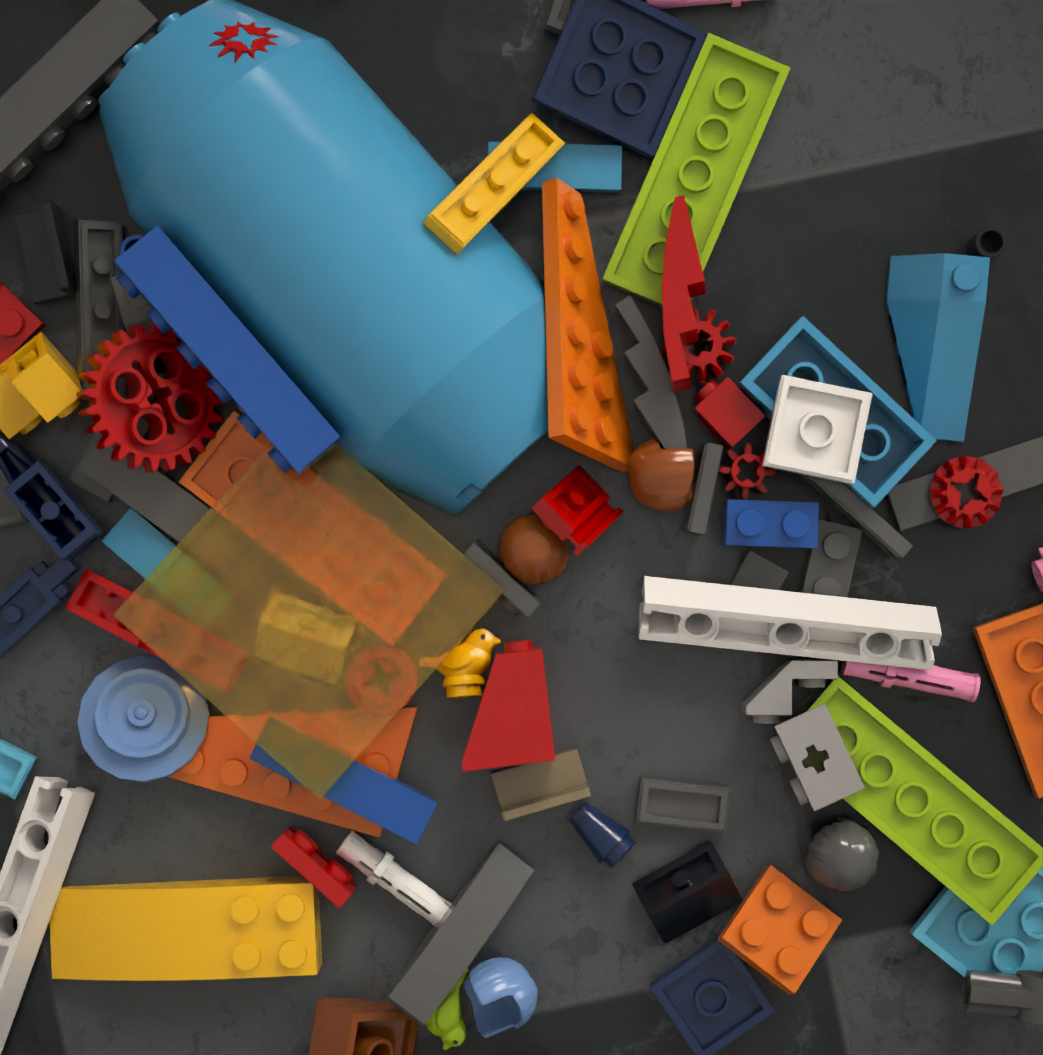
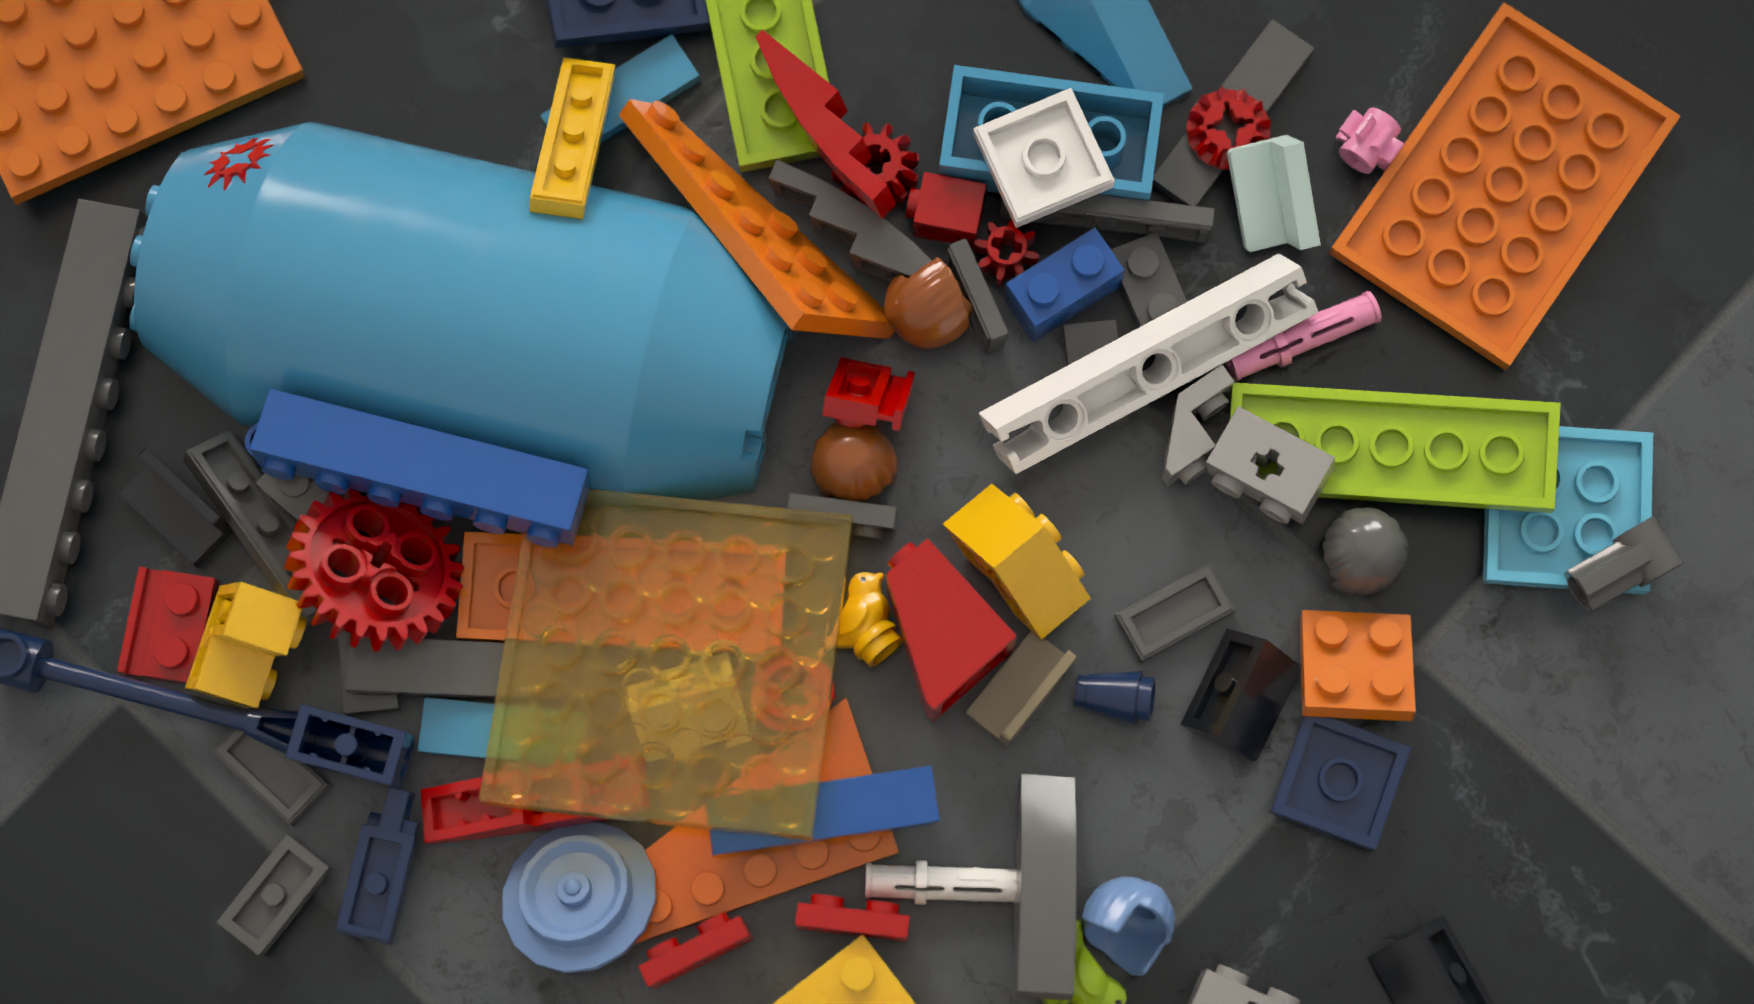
camera: 30 degrees left, 10 degrees down
none -> red plate [638,912,754,989]
none -> yellow brick [943,483,1091,640]
none -> light aqua panel [1227,135,1321,252]

